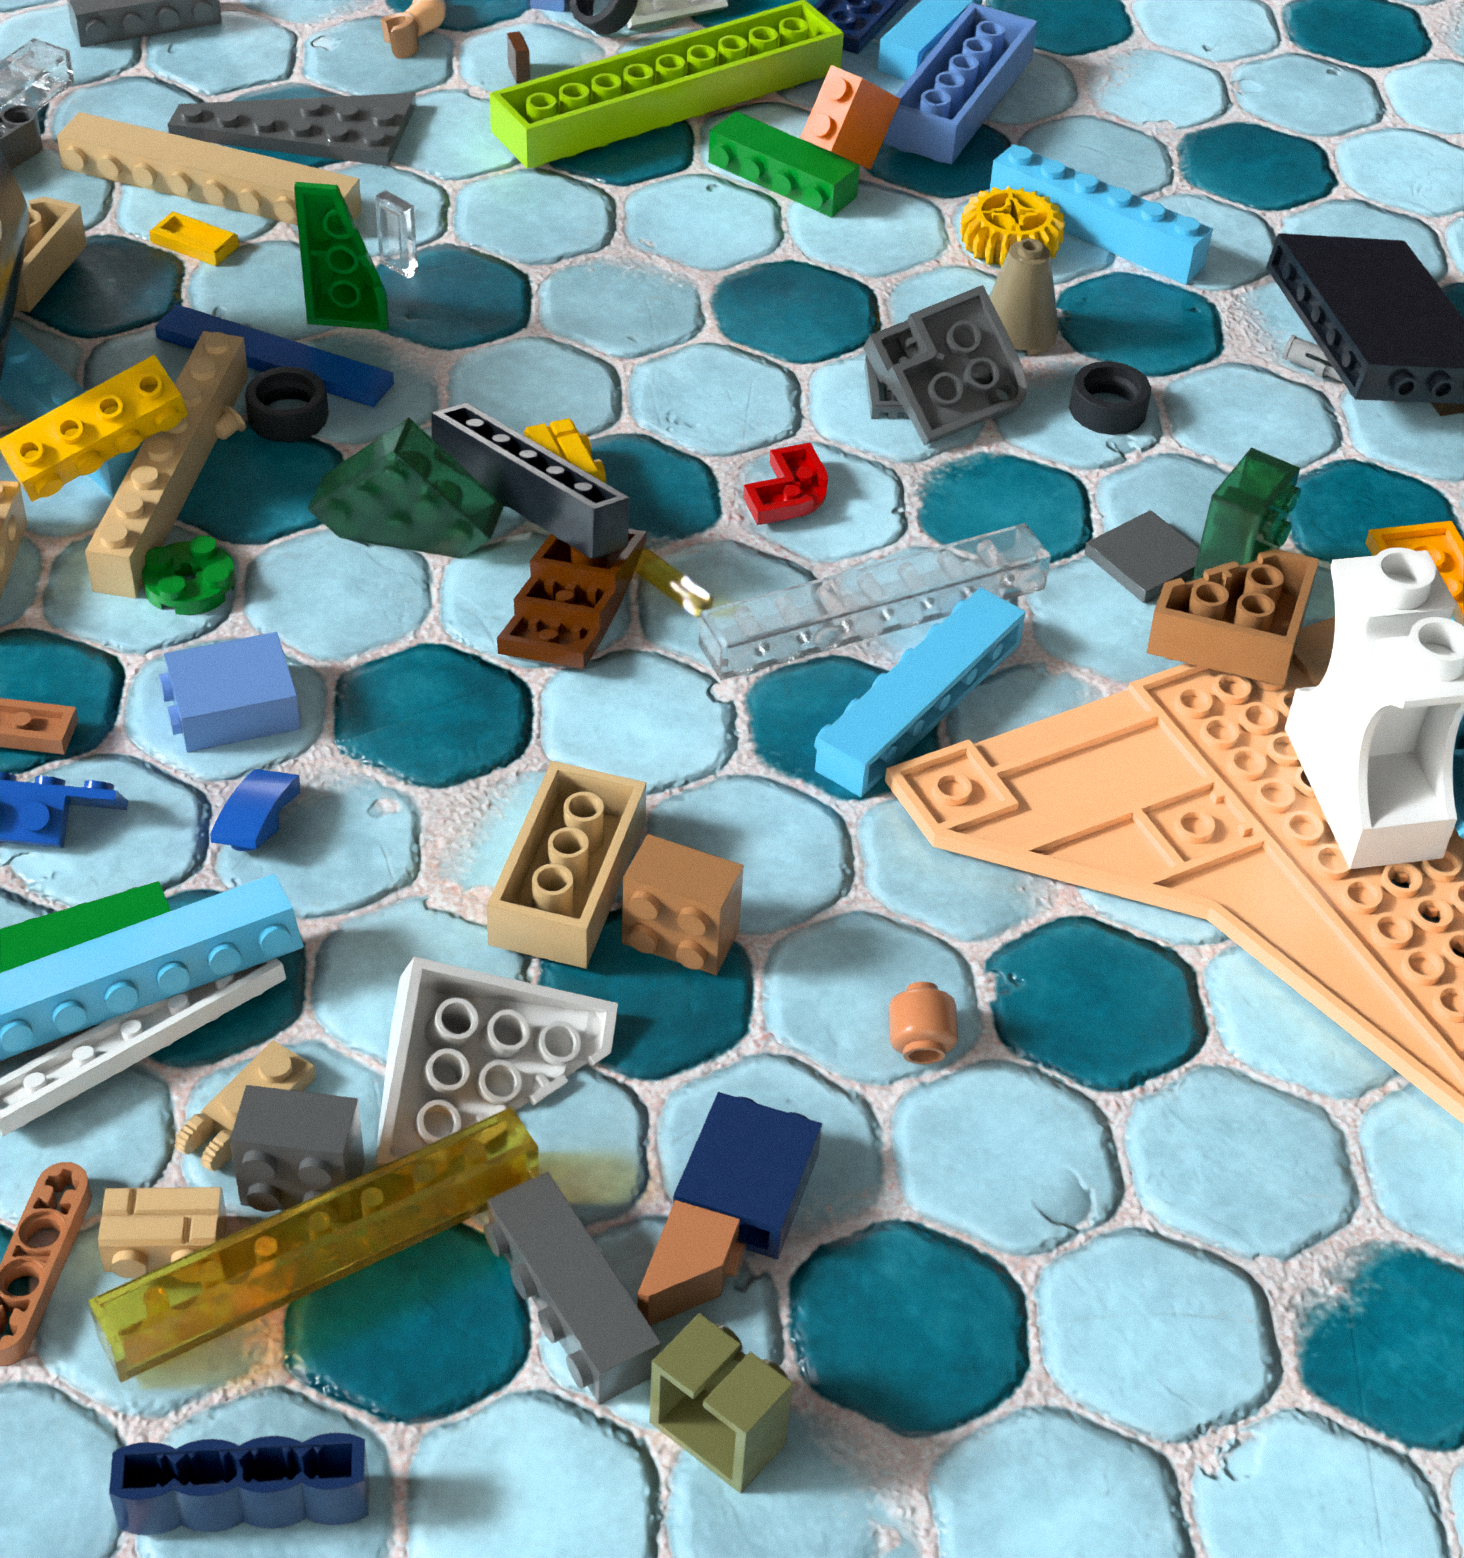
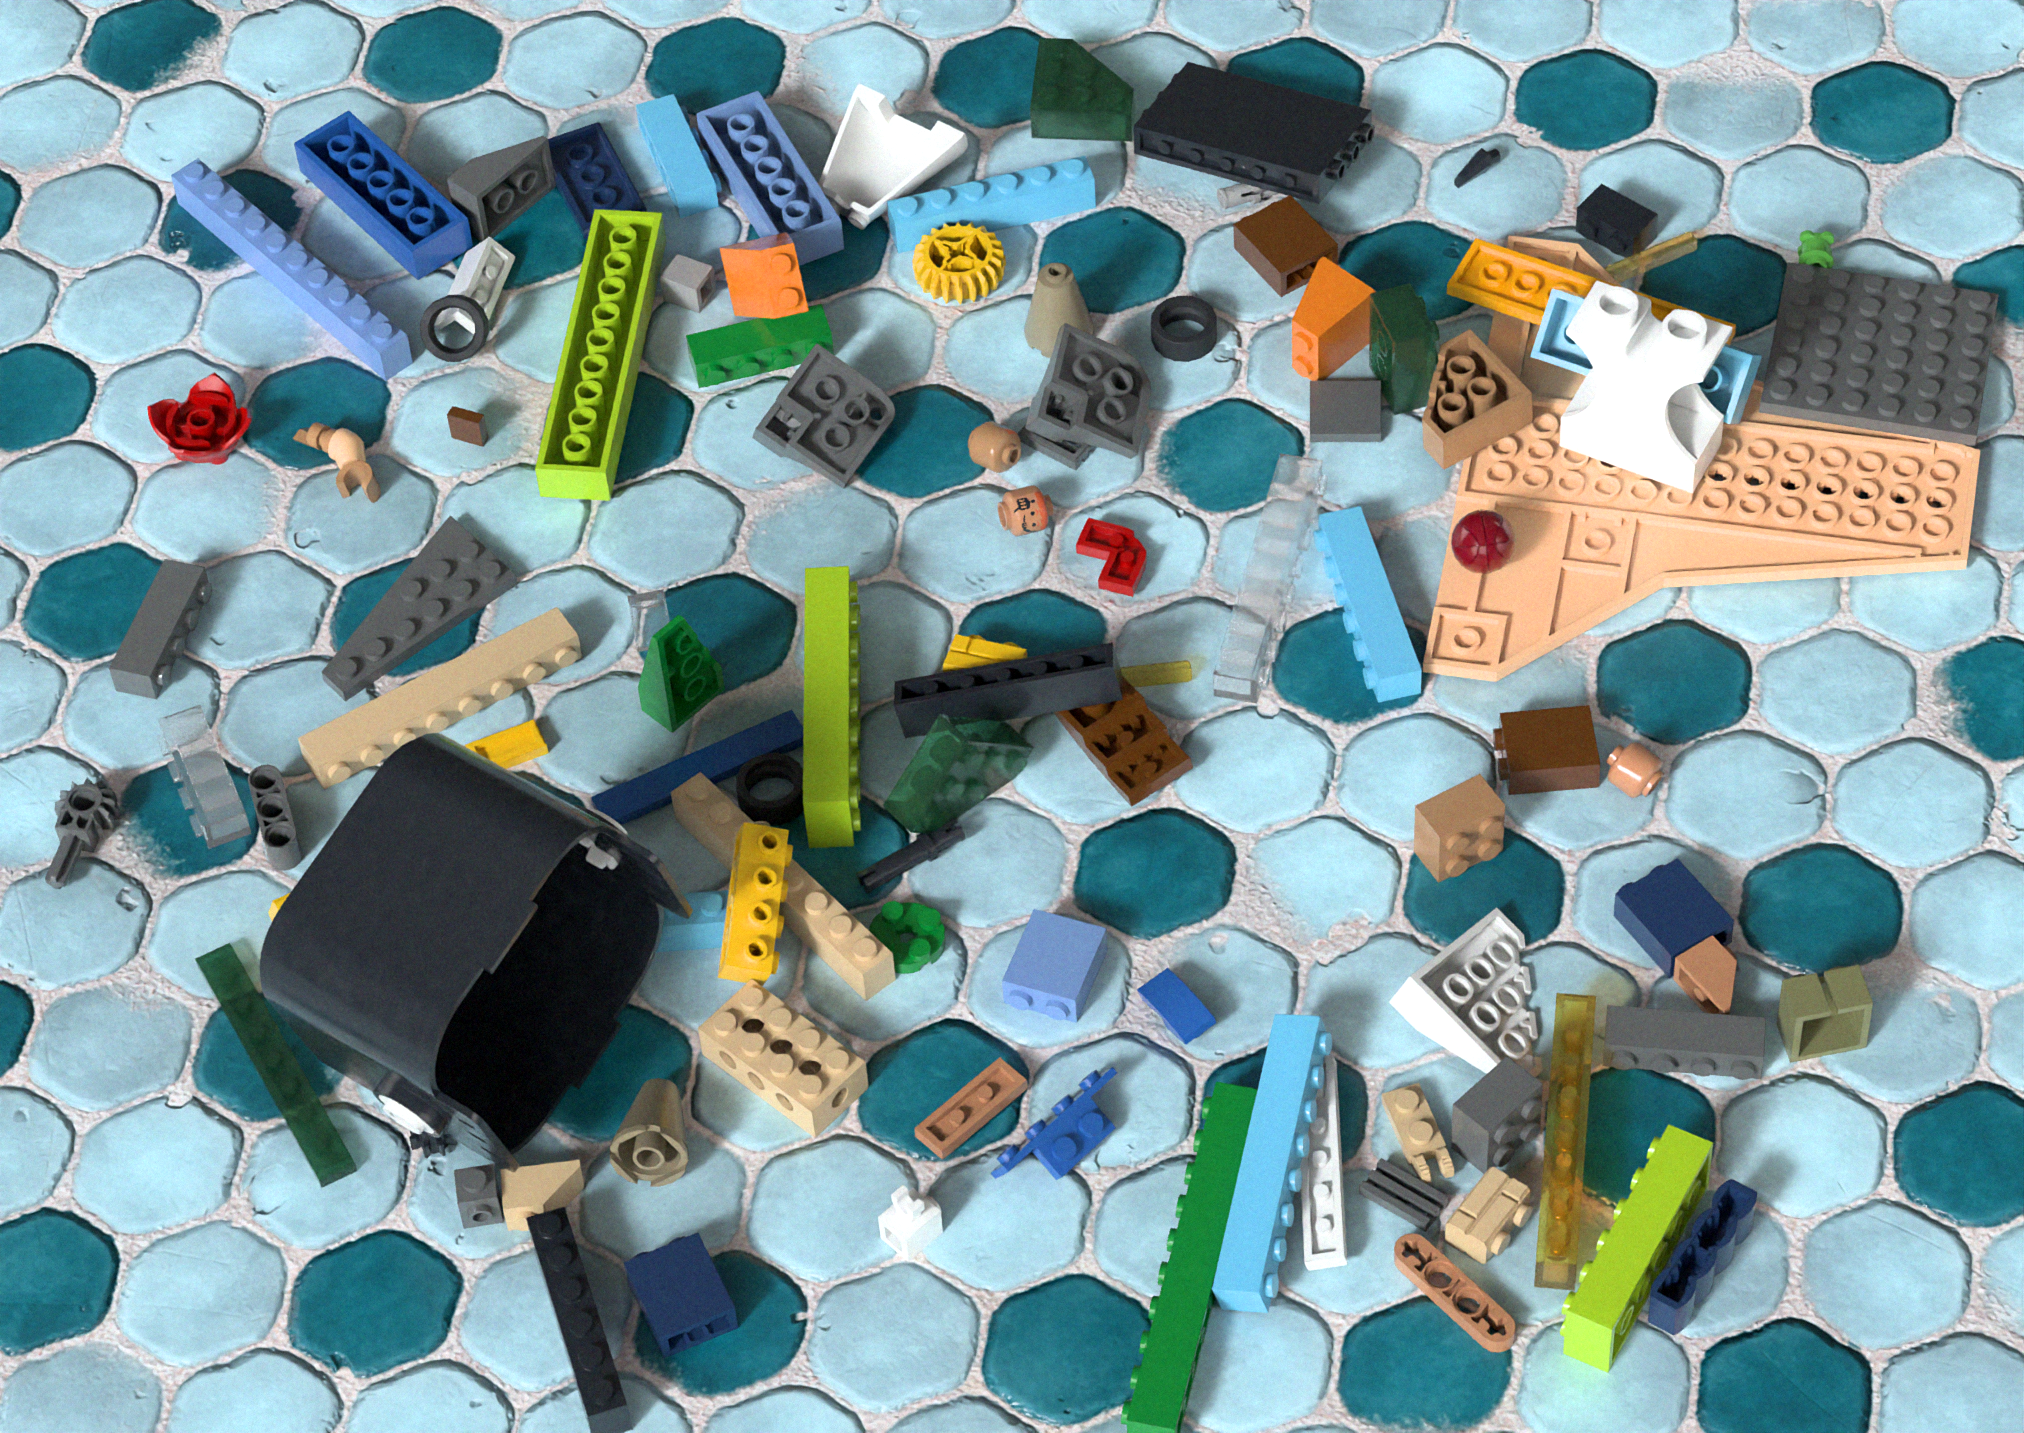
camera: 45 degrees left, 5 degrees up
tan brick [487,761,647,969] -> none
none -> light grey brick [659,254,716,313]
none -> dark grey slope [752,343,895,489]
none -> lime brick [803,566,861,848]
none -> white cone [818,83,968,230]
none -> black pin [856,818,966,894]
none -> medium nougat head [968,421,1021,473]
none -> nougat head [997,485,1054,536]
none -> clear green brick [1030,38,1135,142]
none -> reddish brown brick [1233,195,1338,297]
none -> orange slope [1292,256,1376,381]
none -> dark grey tile [1359,1158,1448,1232]
none -> dark red piece [1451,509,1516,574]
none -> reddish brown brick [1493,705,1600,795]
none -> lime brick [1560,1124,1713,1373]

